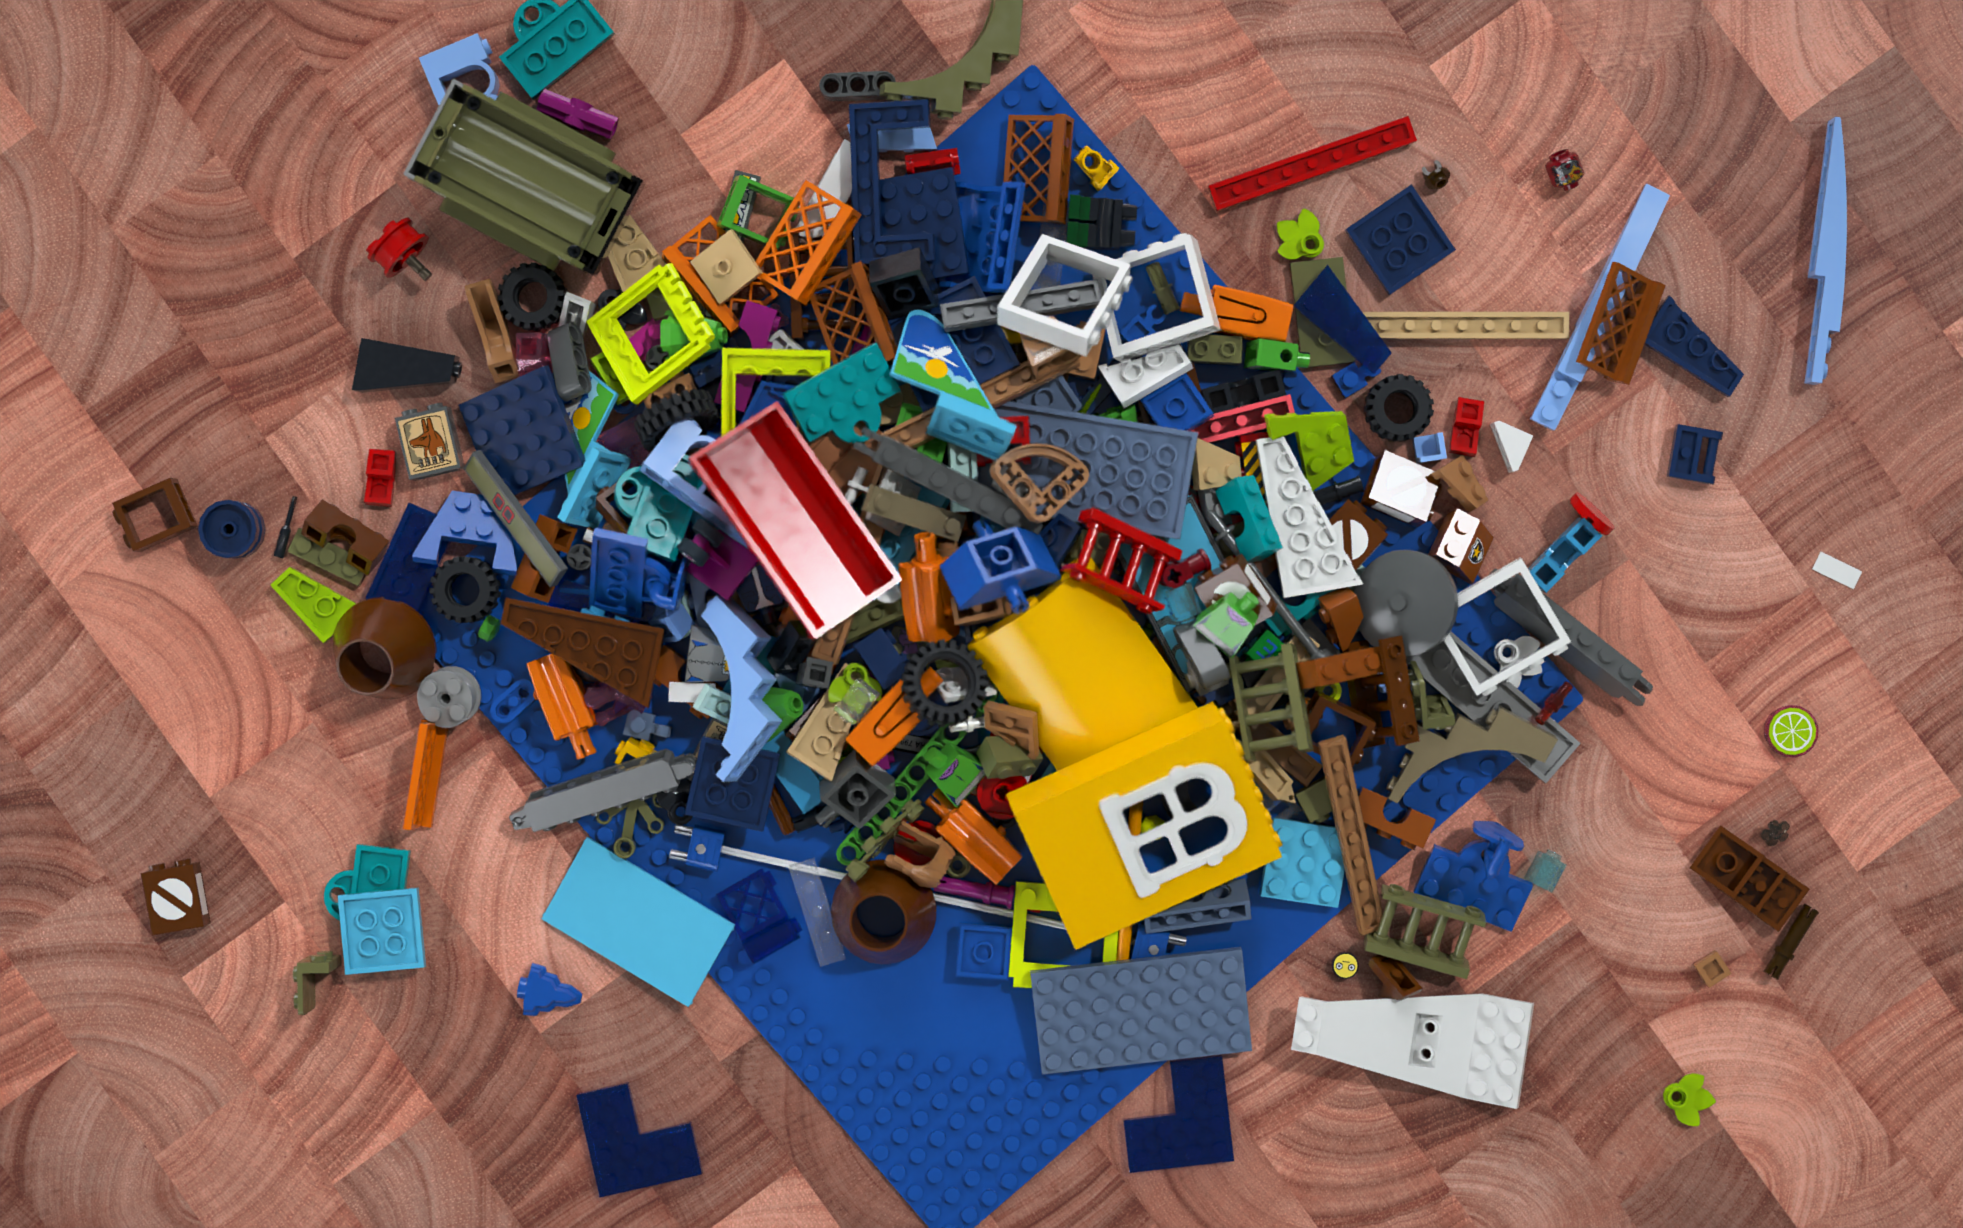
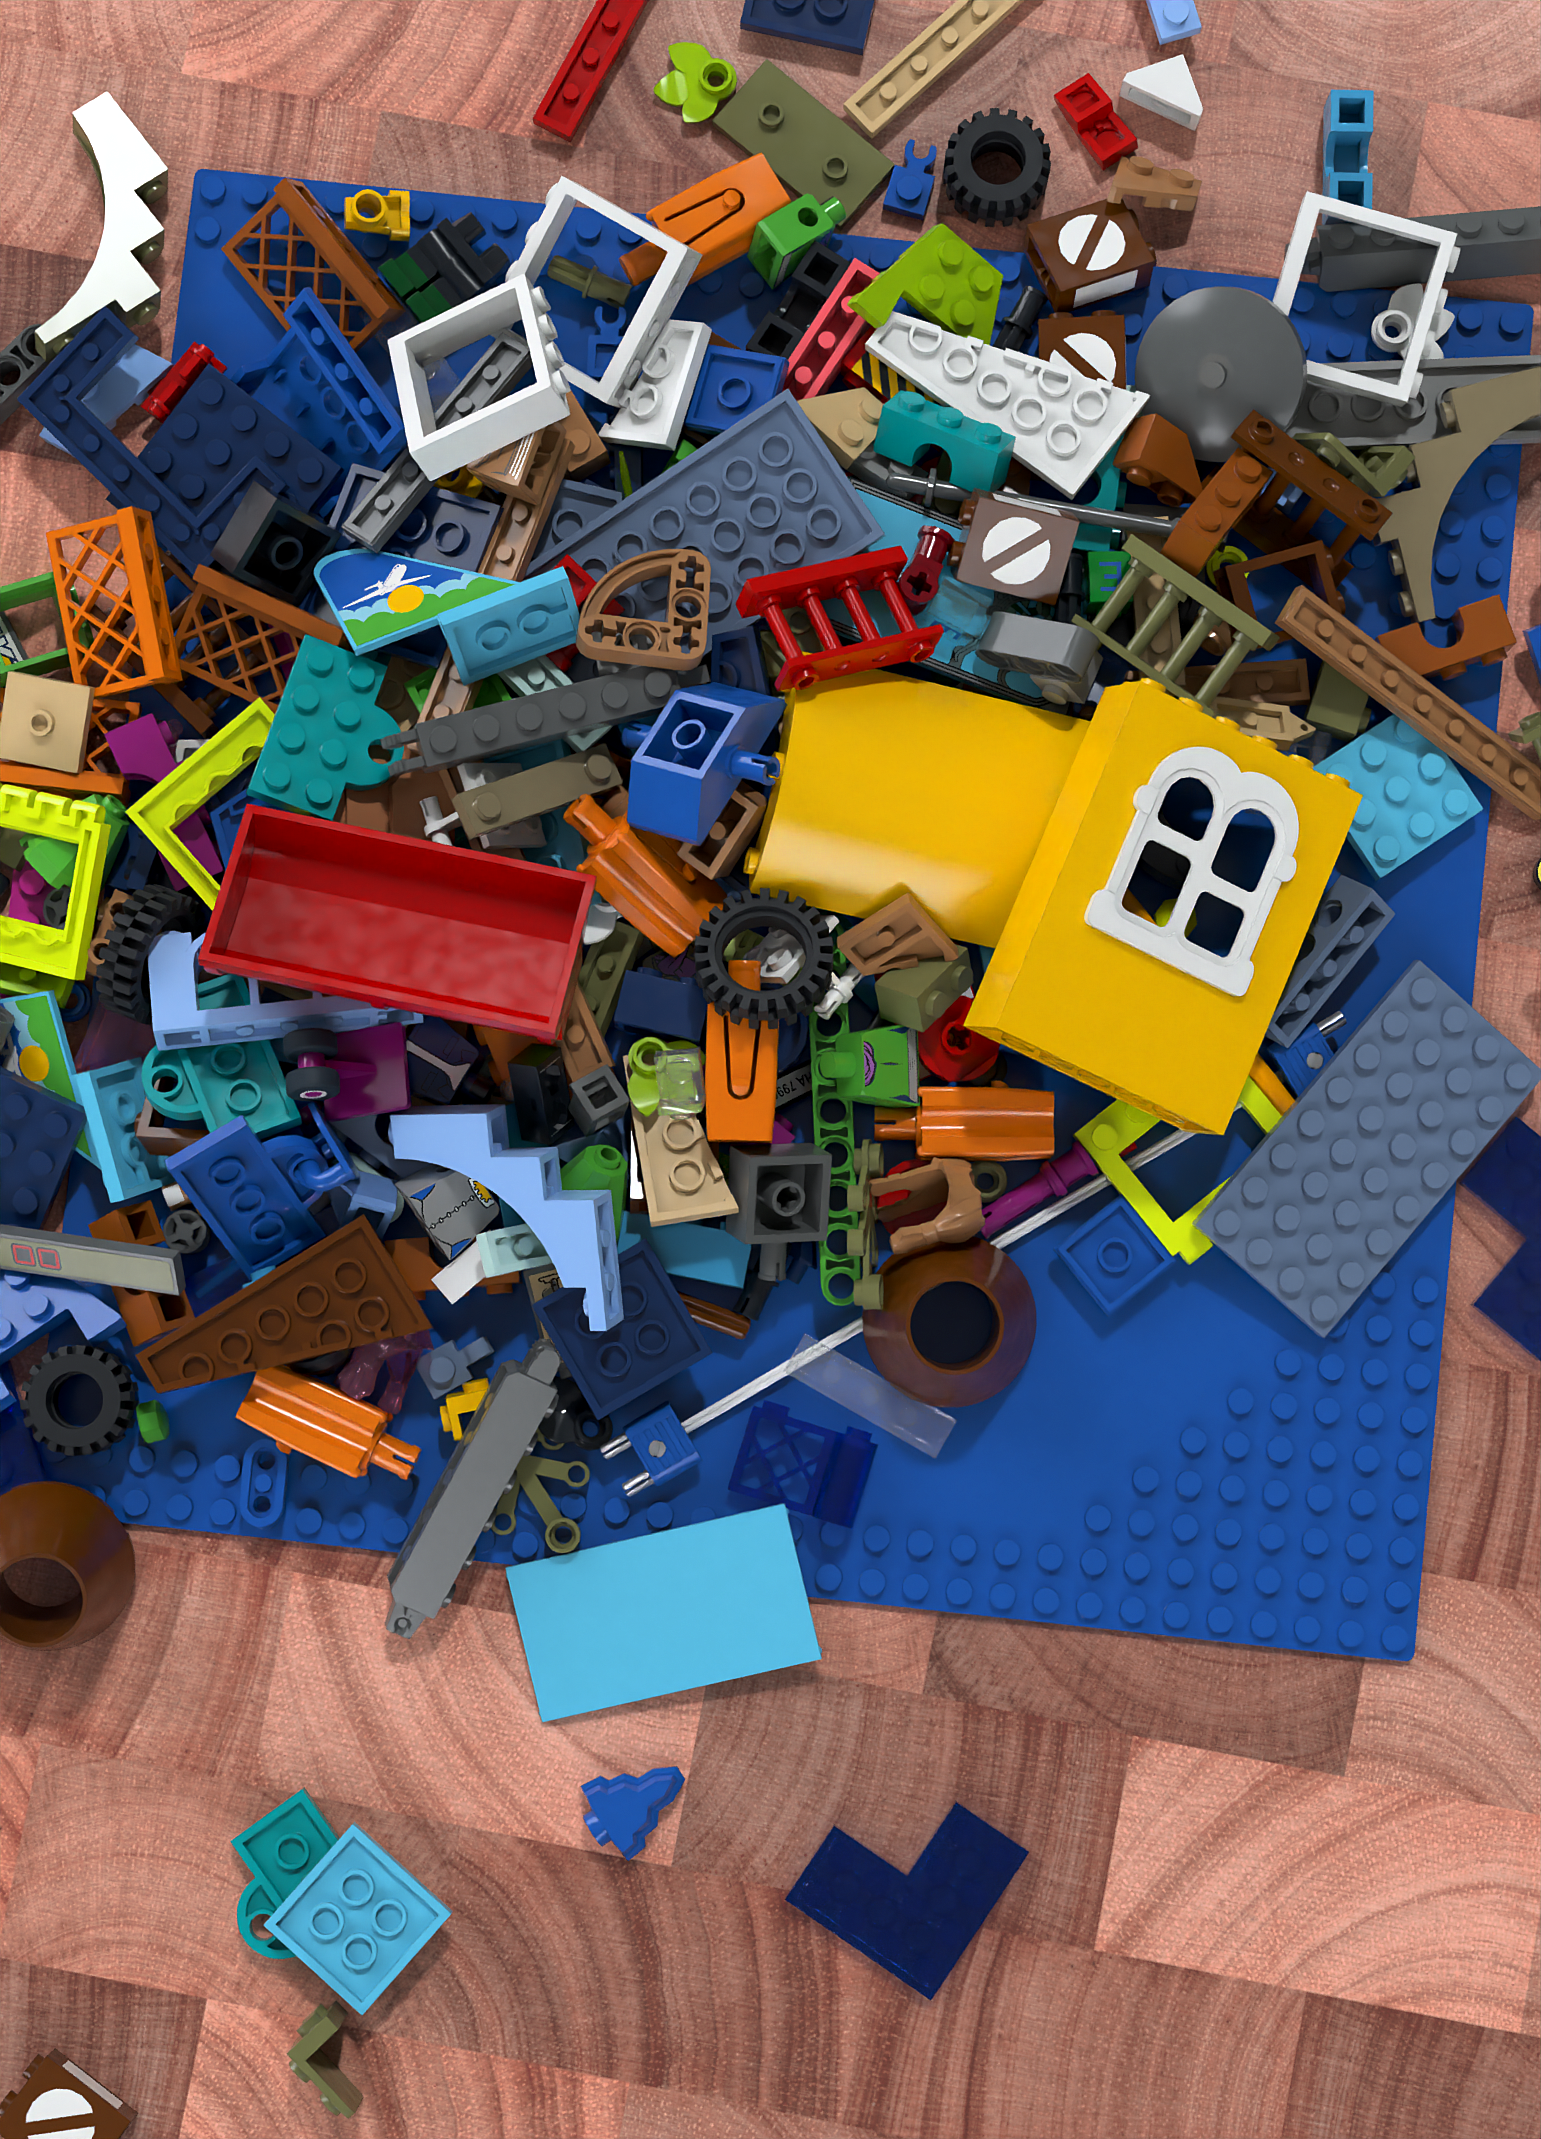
camera: 40 degrees left, 5 degrees down
orange fence [403,719,448,830] -> none
light grey wheel [417,666,481,728] -> none
white brick [796,139,852,238] -> none
olive brick [1186,335,1243,366] -> none
bright green torso [1193,592,1259,659] -> none
clear blue wing [1294,265,1392,374] -> none
light blue panel [1412,432,1447,464] -> none
dark orange slope [1428,509,1494,585] -> none
clear red bar [1535,681,1573,725] -> none
red tile [1570,492,1615,535] -> none

